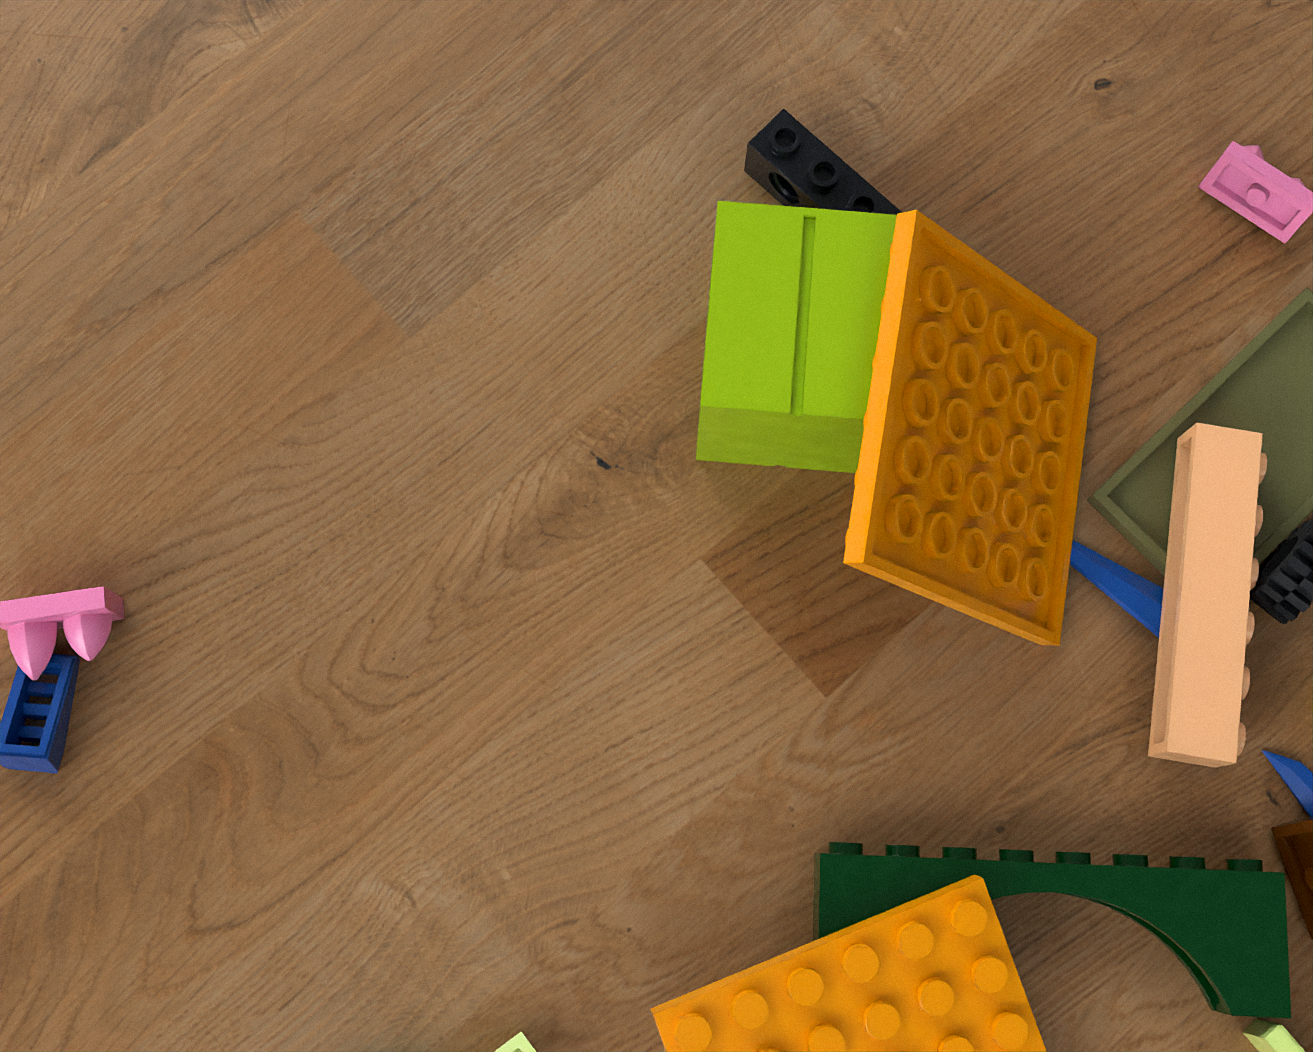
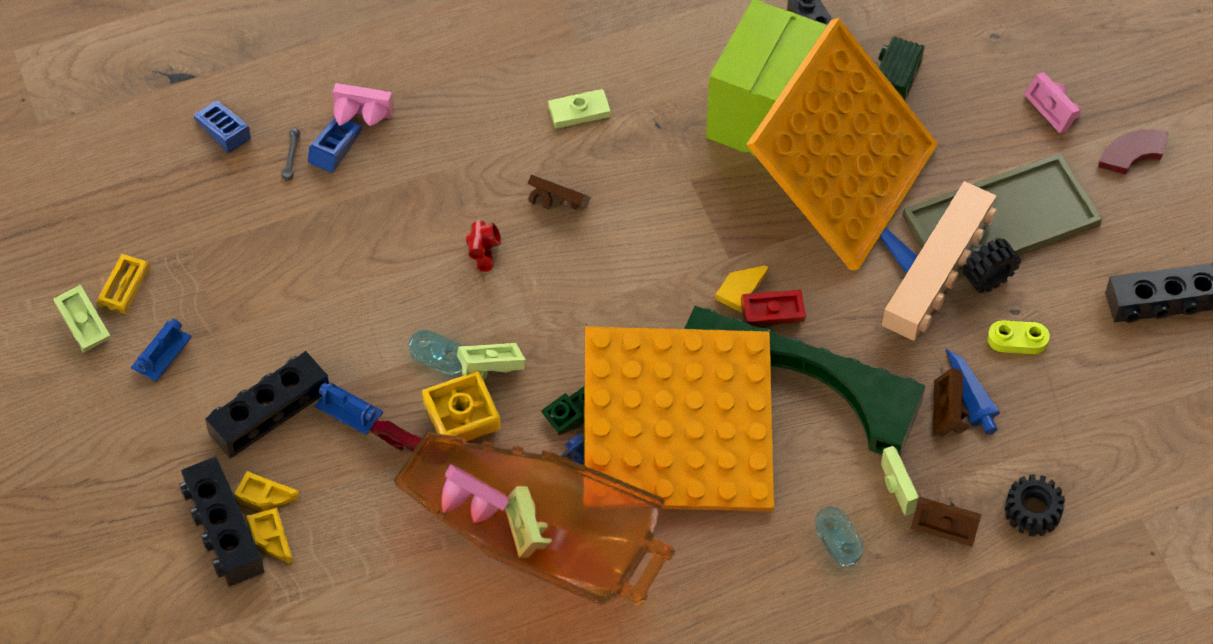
camera: 20 degrees right, 20 degrees down
none -> red plate [466,221,501,272]
none -> reddish brown plate [527,174,591,210]
none -> yellowish green plate [548,89,611,129]
none -> yellow tile [715,265,769,312]
none -> red plate [740,290,806,326]
none -> dark green brick [878,36,925,101]

